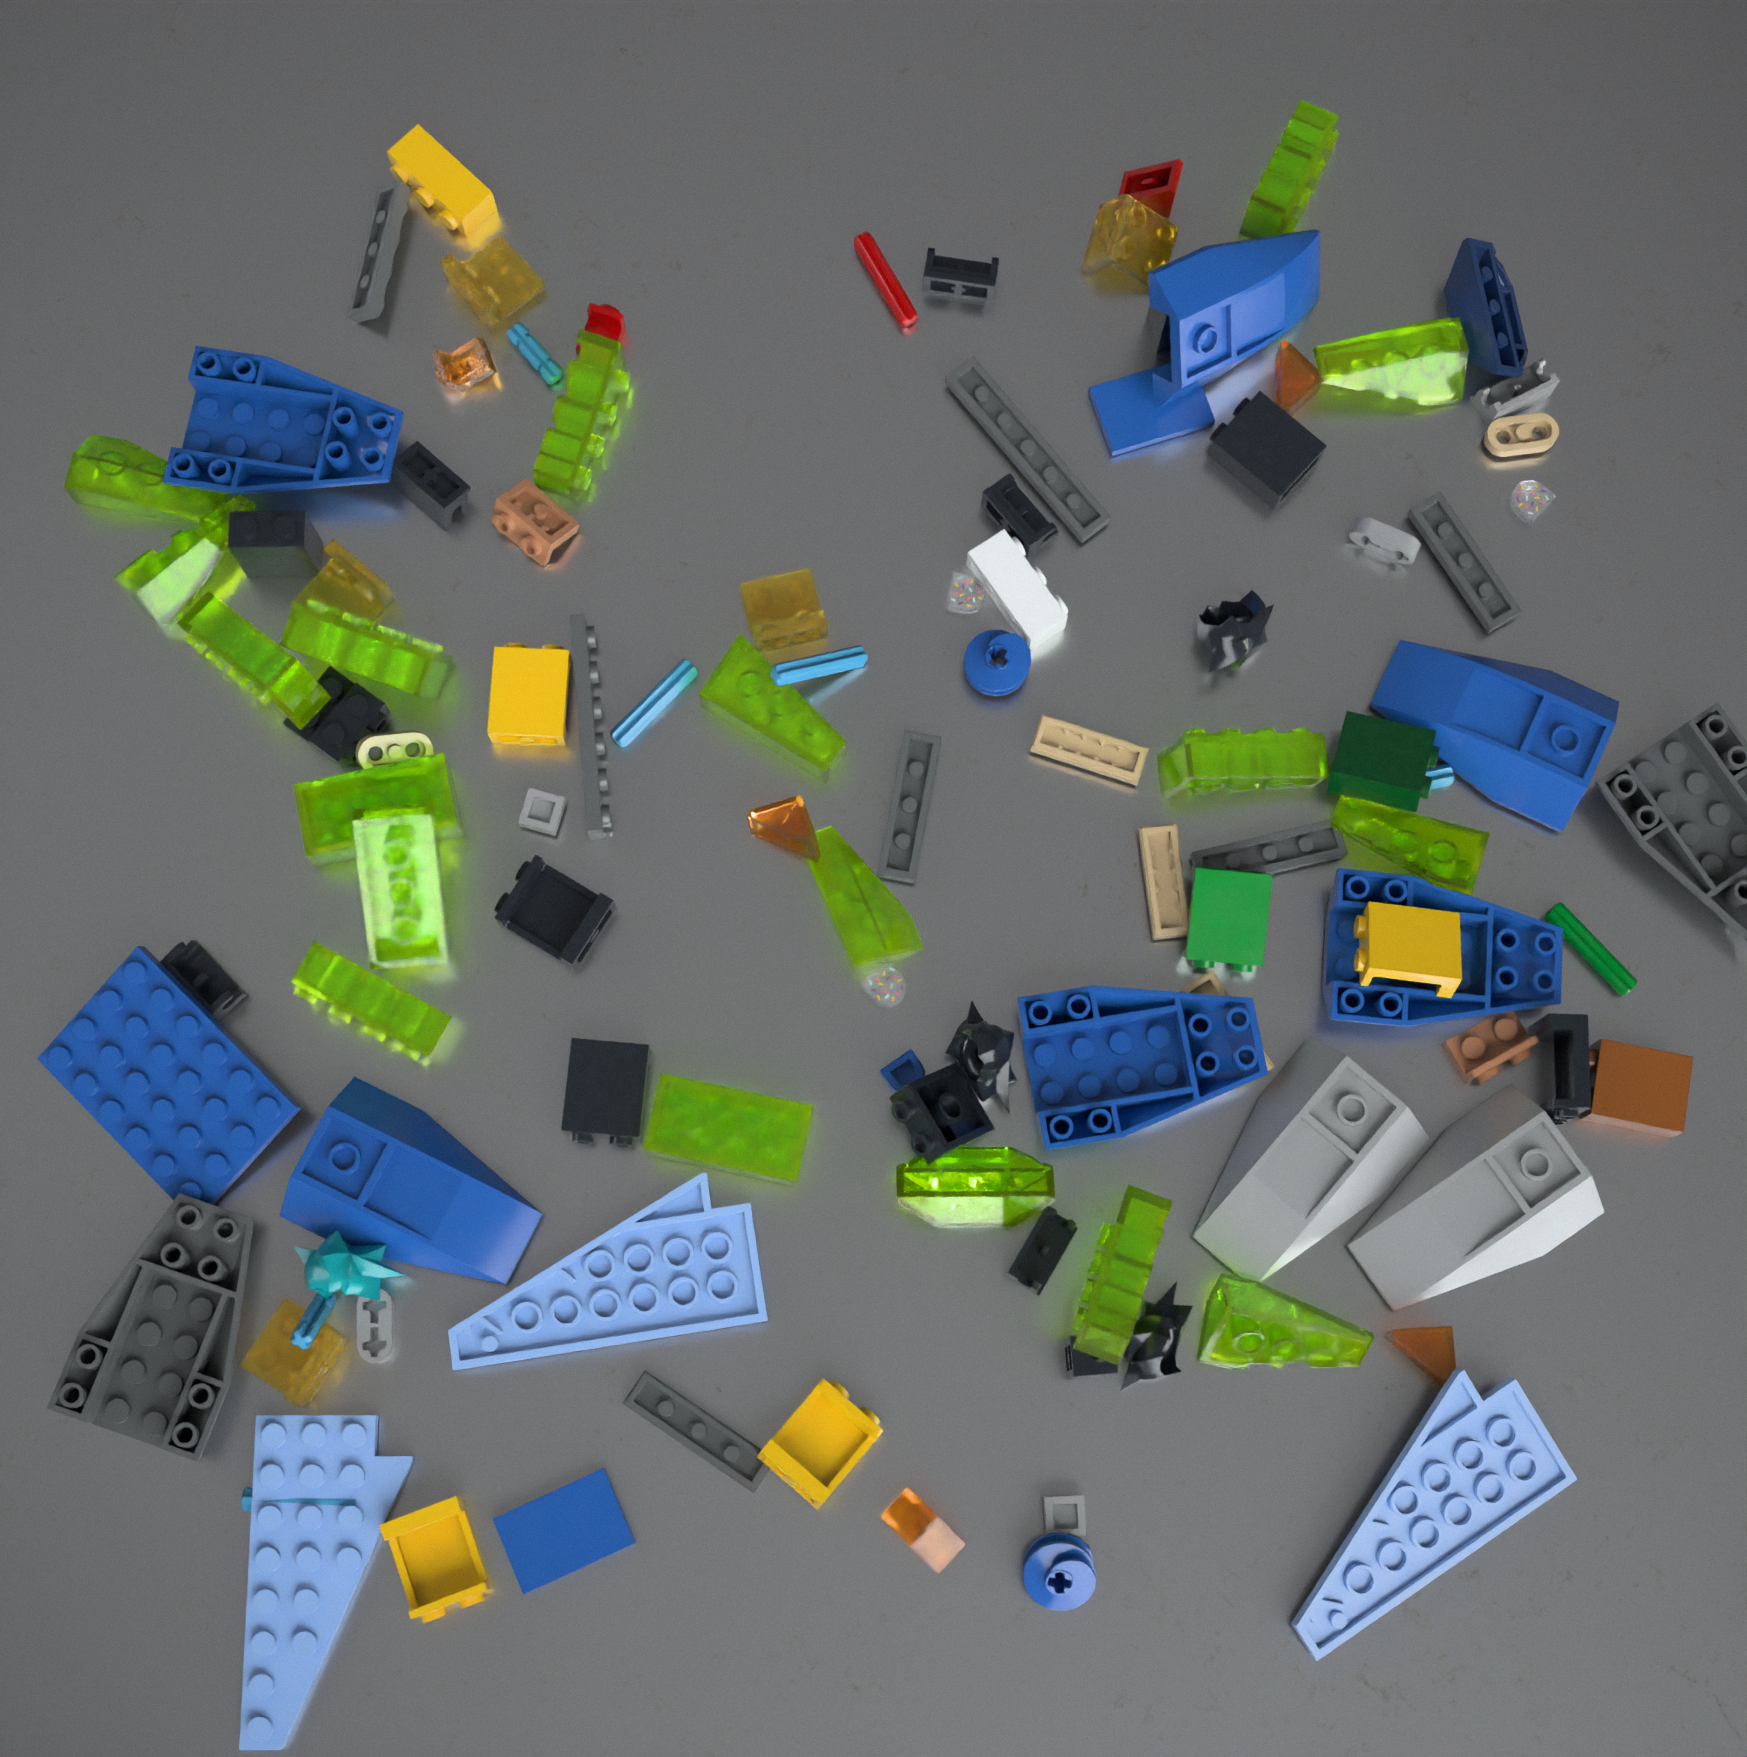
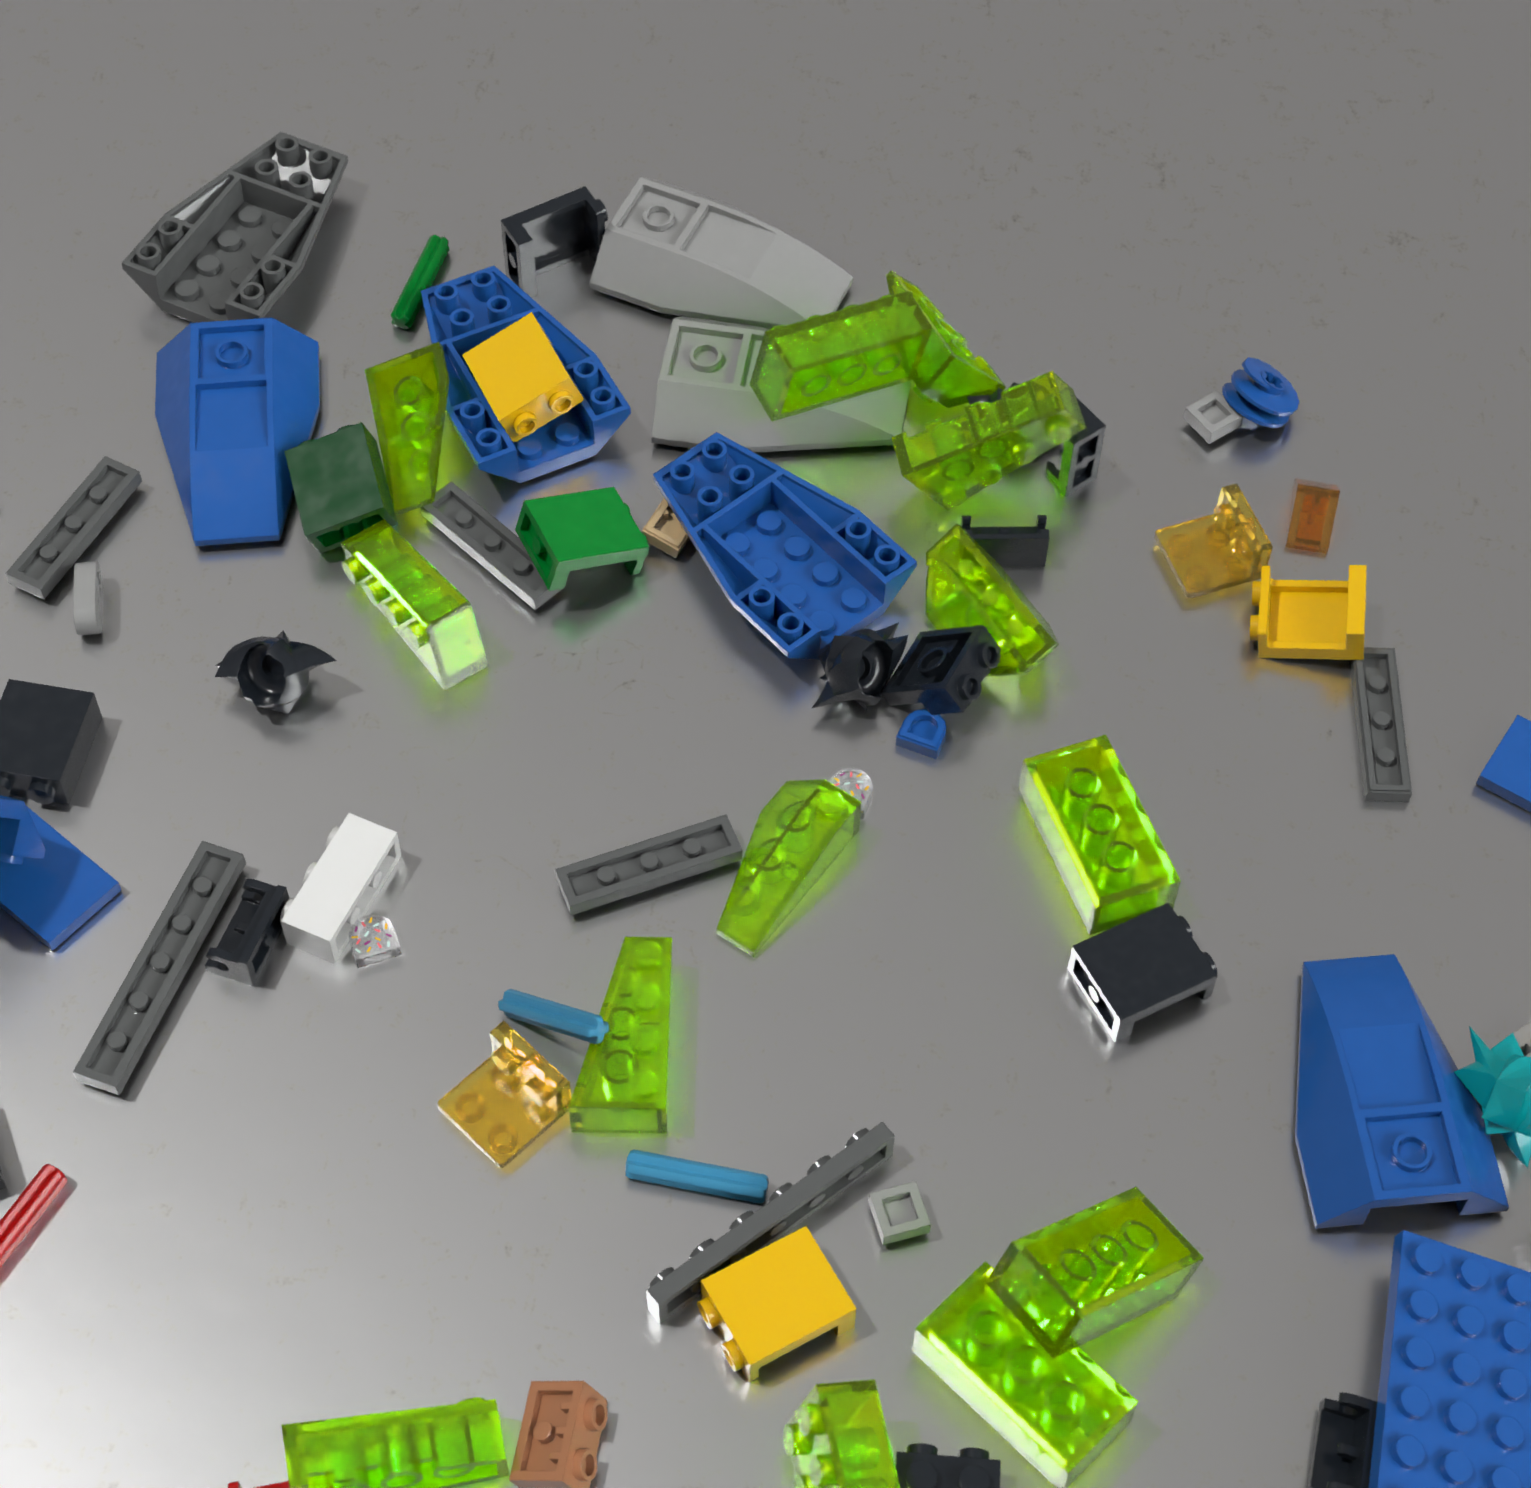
camera: 120 degrees left, 20 degrees down
clear neon green wedge [290,941,452,1061] -> none
plate [355,730,433,774] -> none
light blue wing [448,1173,768,1371] -> none
black panel [494,855,617,972] -> none
clear orange slope [747,794,821,862] -> none
blue piece [963,630,1031,696] -> none
tan plate [1030,714,1149,786] -> none
tan plate [1138,823,1189,940] -> none
light blue wing [1291,1367,1577,1661] -> none
clear orange slope [1384,1326,1456,1388] -> none
nougat bracket [1442,1011,1540,1084] -> none
dark orange brick [1580,1039,1693,1137] -> none
none -> clear neon green brick [749,291,933,422]
none -> clear yellow bracket [1154,483,1273,598]

